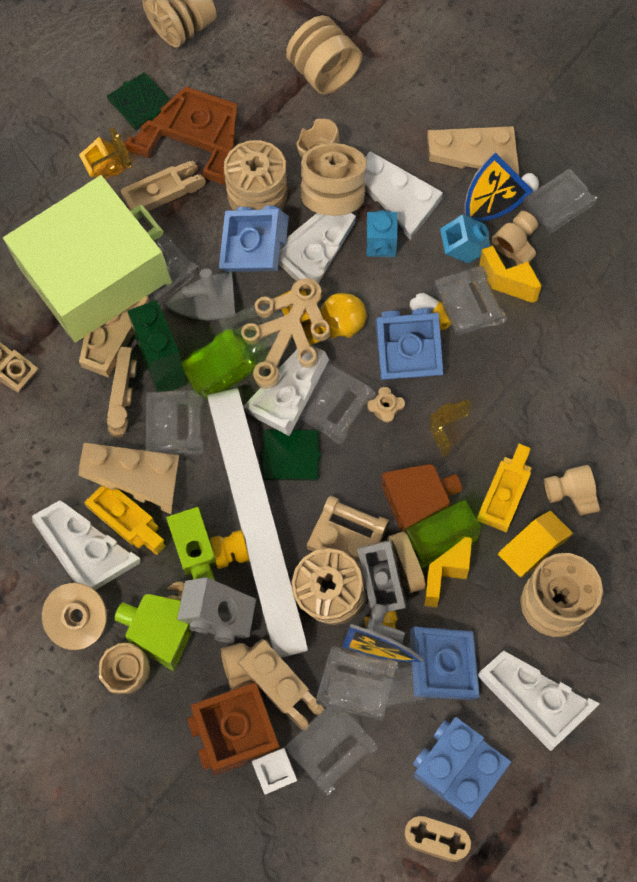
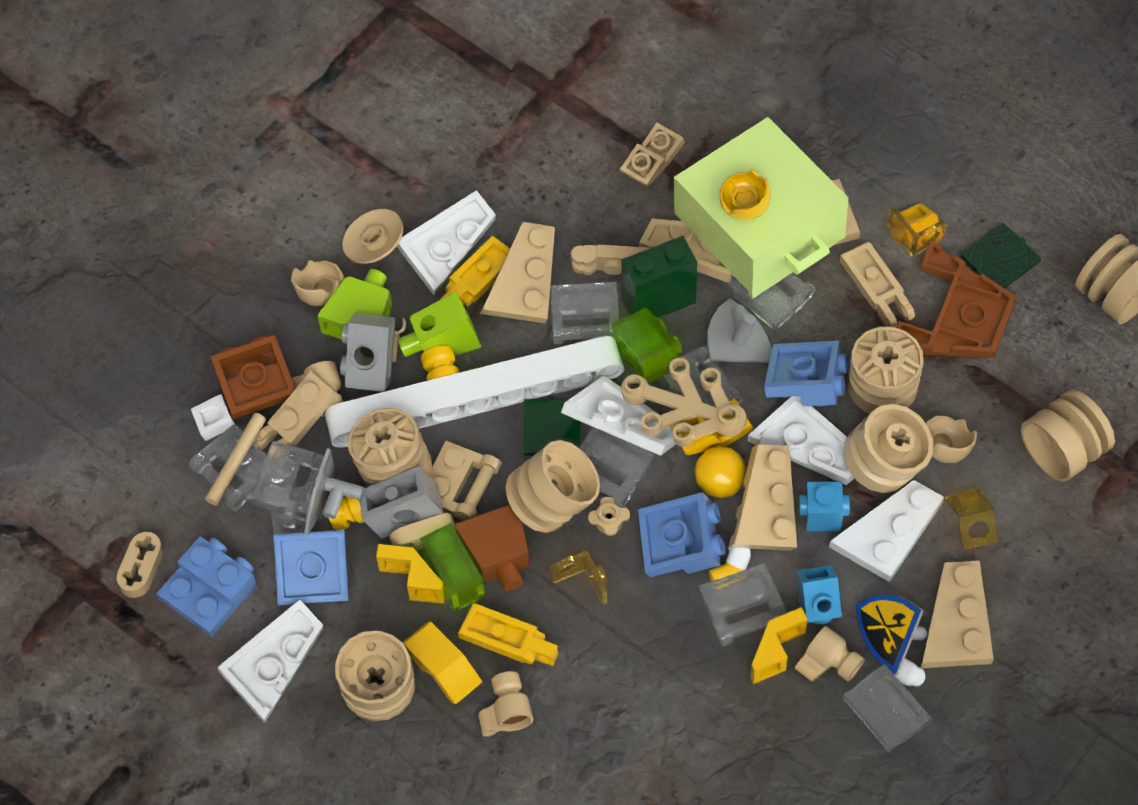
camera: 90 degrees right, 5 degrees down
none -> tan bar [205,413,266,506]
none -> tan wheel [505,440,600,533]
none -> yellow hair [720,170,771,220]
none -> tan wing [728,444,797,551]
none -> clear yellow bracket [946,489,997,550]

